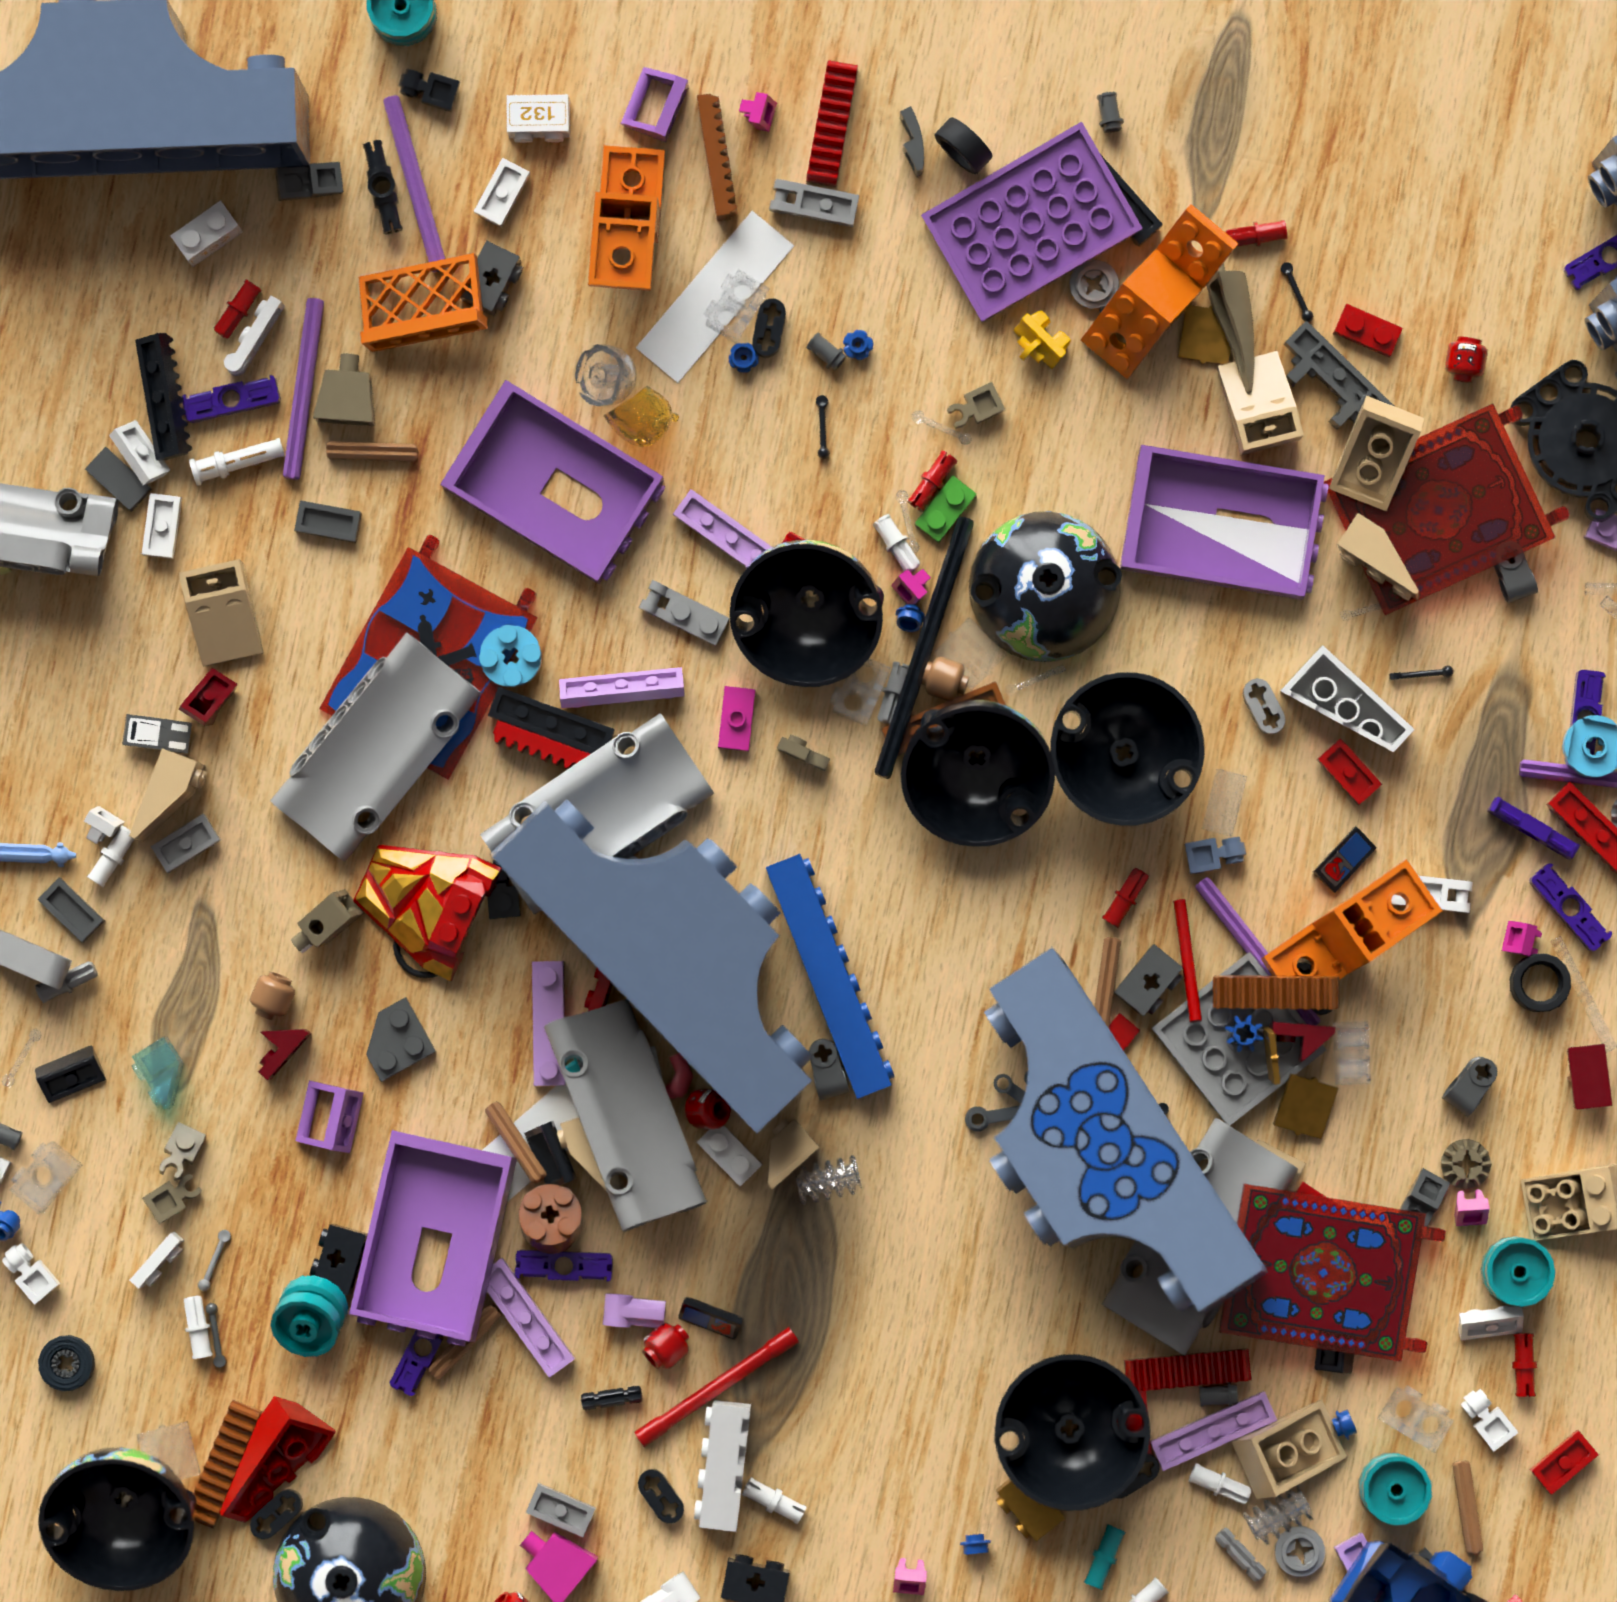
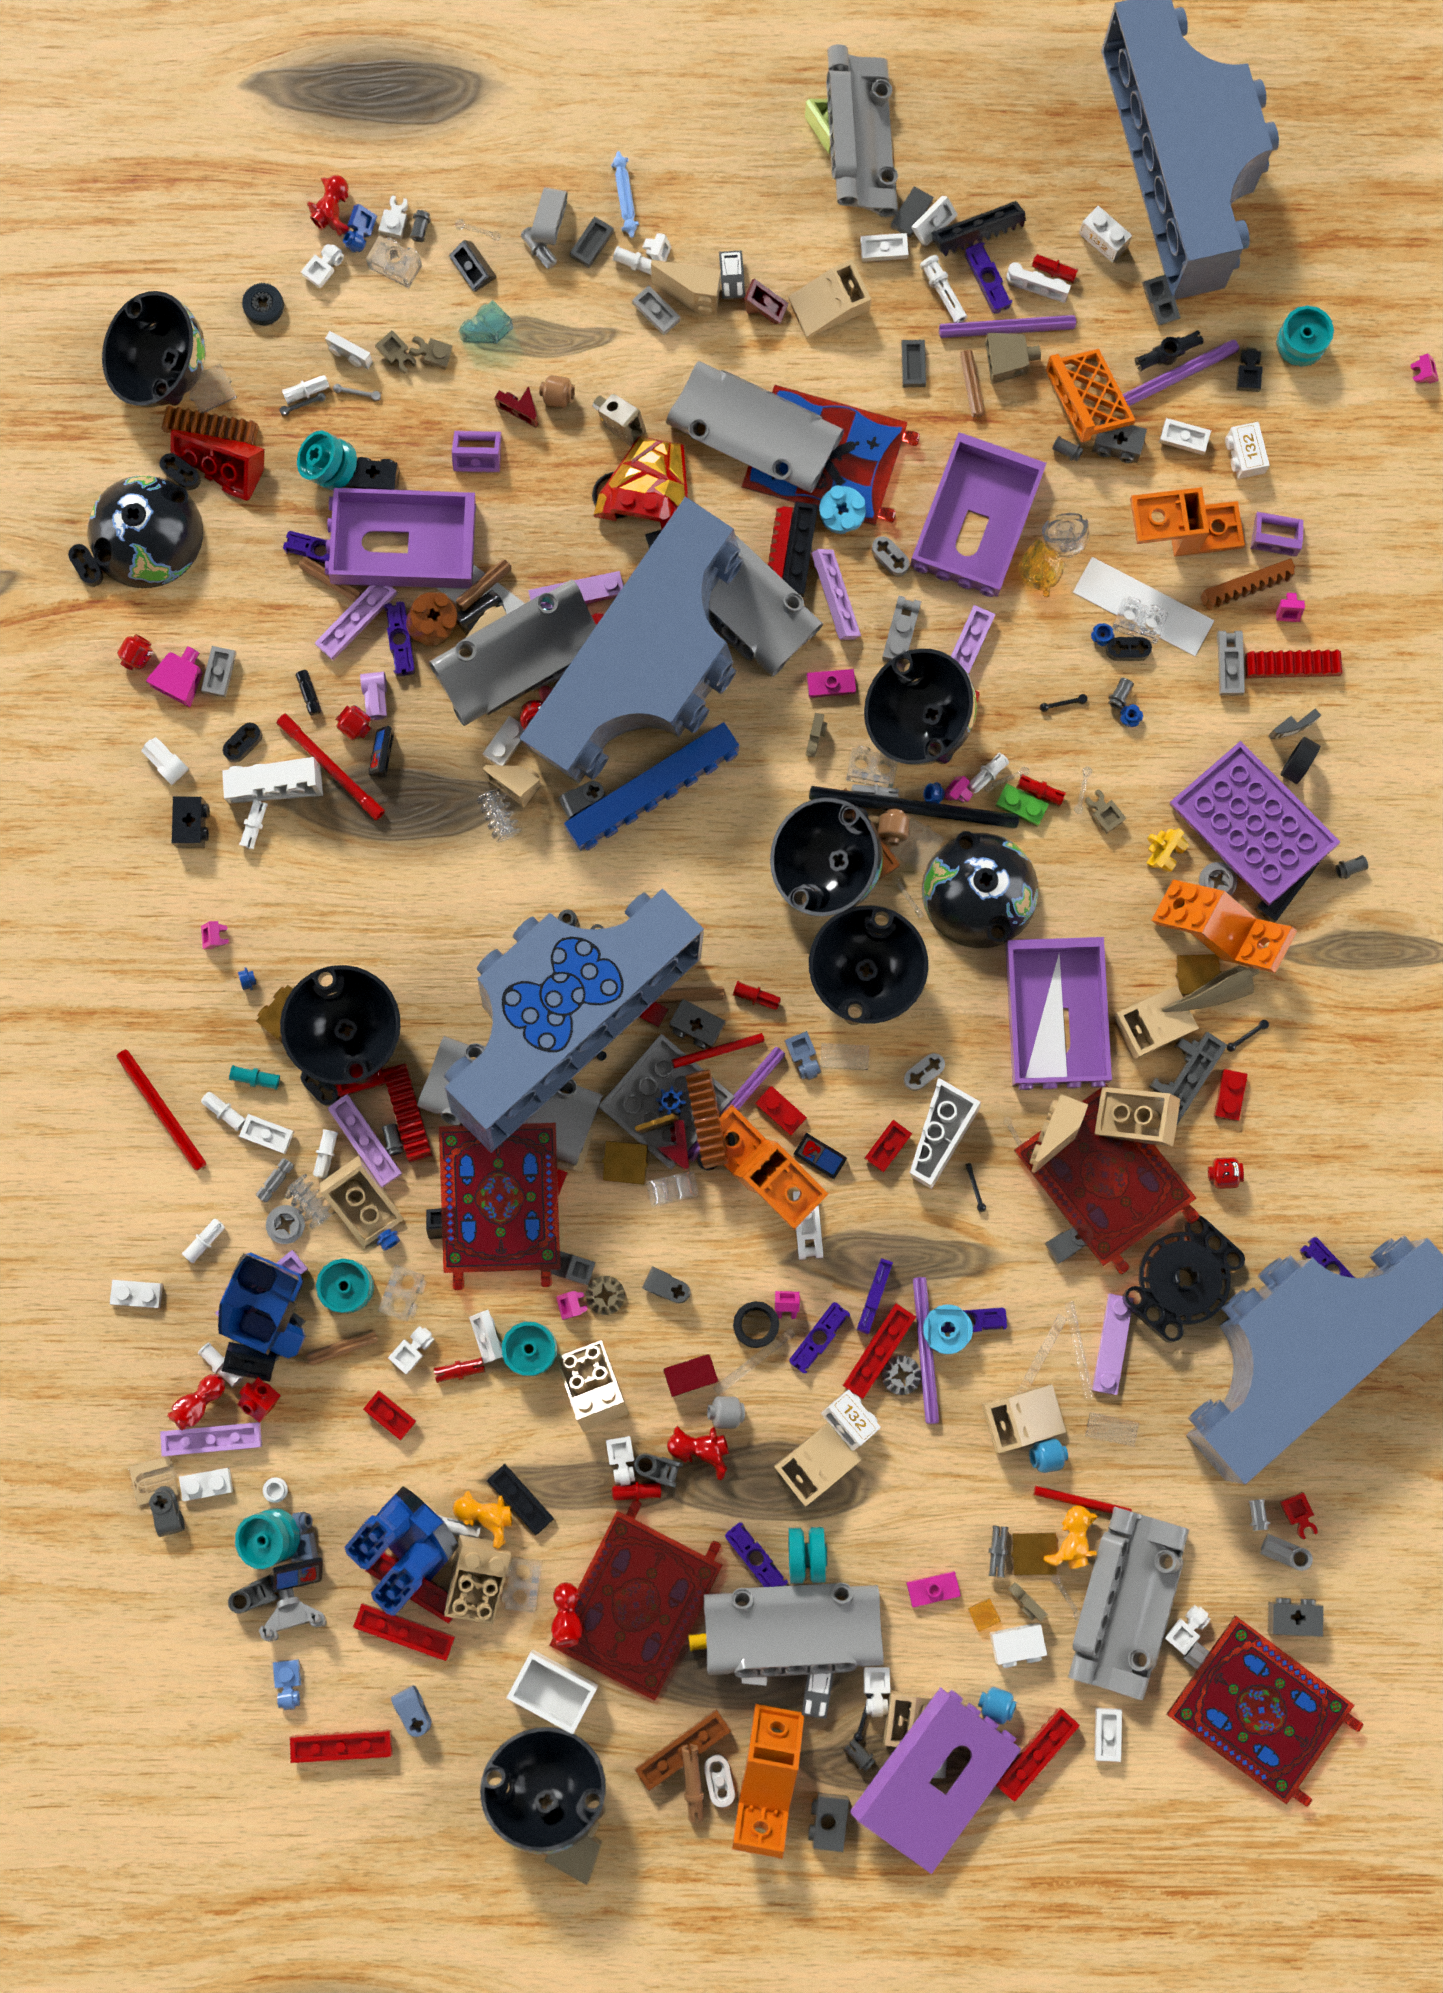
camera: 75 degrees right, 5 degrees down
dark grey plate [366,997,437,1082] -> none
red axle [1225,220,1287,247] -> none
none -> white plate [239,1114,294,1154]
none -> red plate [755,1086,807,1136]
none -> light grey beam [872,536,909,577]
none -> dark grey pin [1052,436,1084,461]

